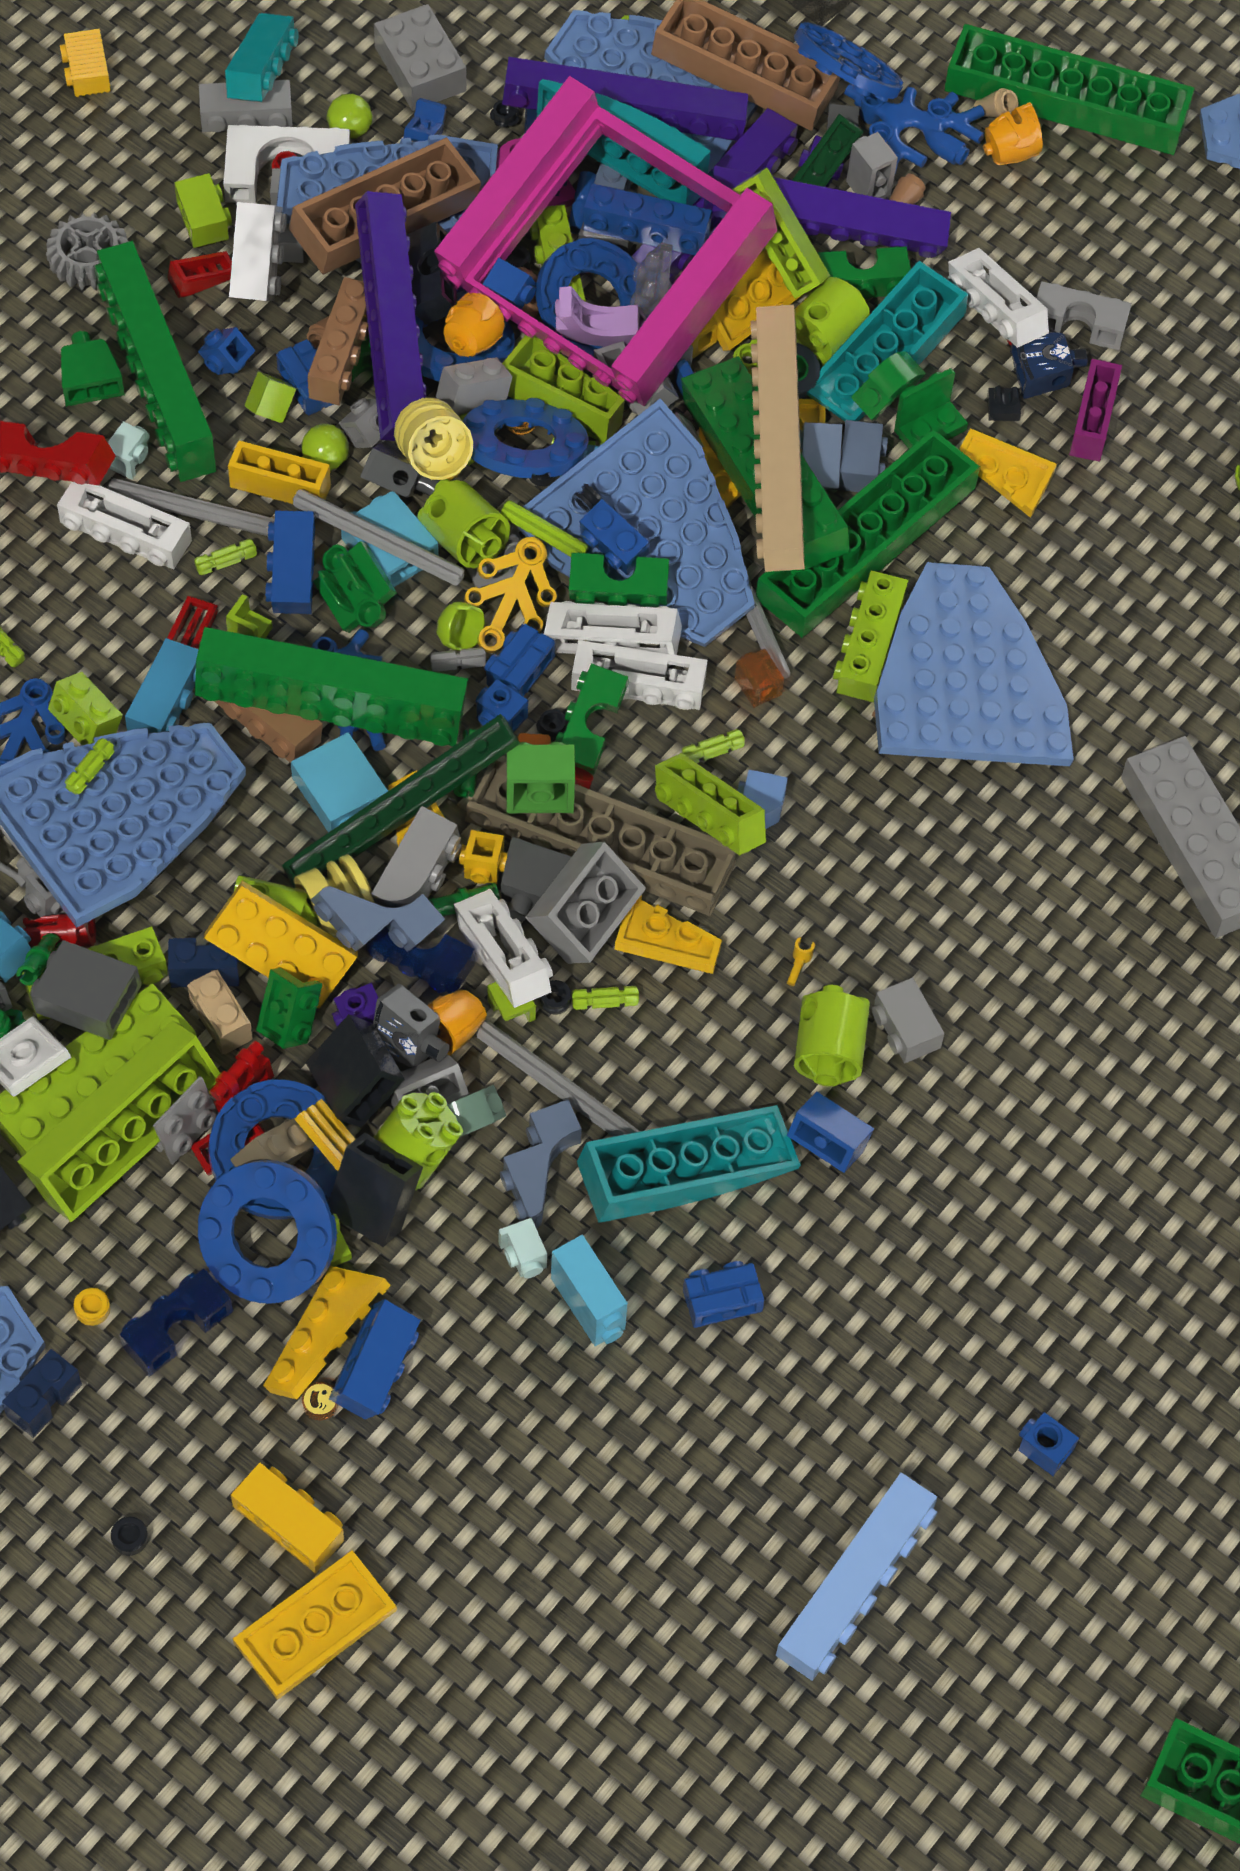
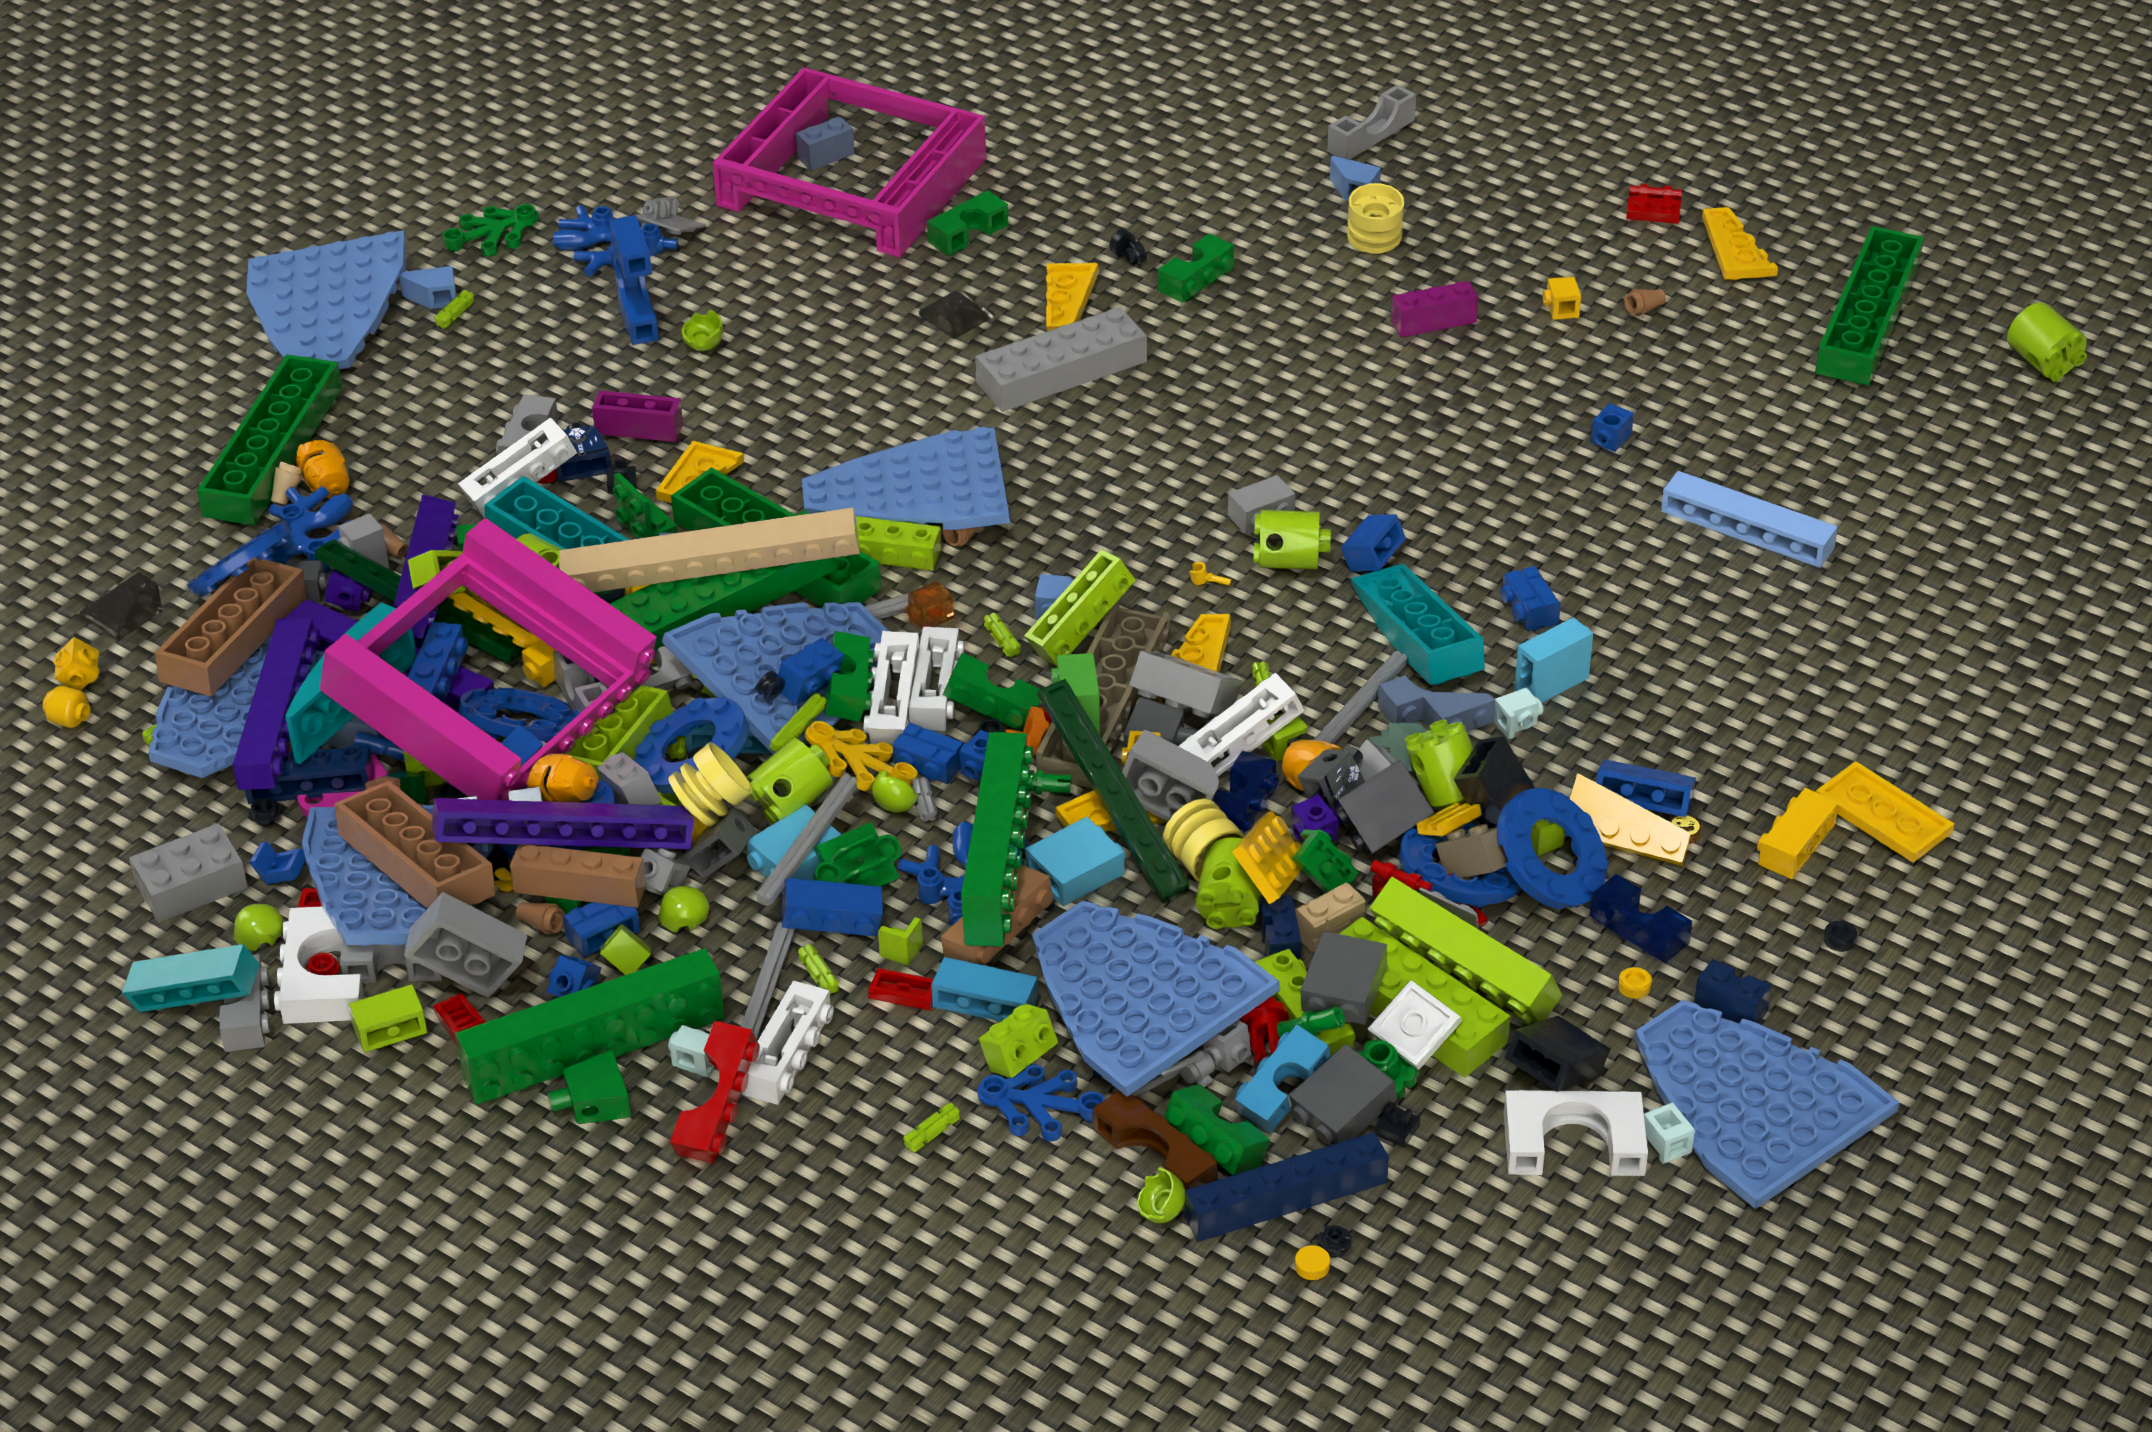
camera: 90 degrees left, 20 degrees down
light grey gear [46,212,129,290] -> none
yellow brick [59,29,111,97] -> none
lime axle [65,738,114,795] -> none
yellow brick [228,440,331,504] -> none
sand blue arch [311,886,445,952] -> none
lavender arch [555,286,646,347] -> none
clear plate [630,242,673,319] -> none
green brick [851,351,926,420] -> none

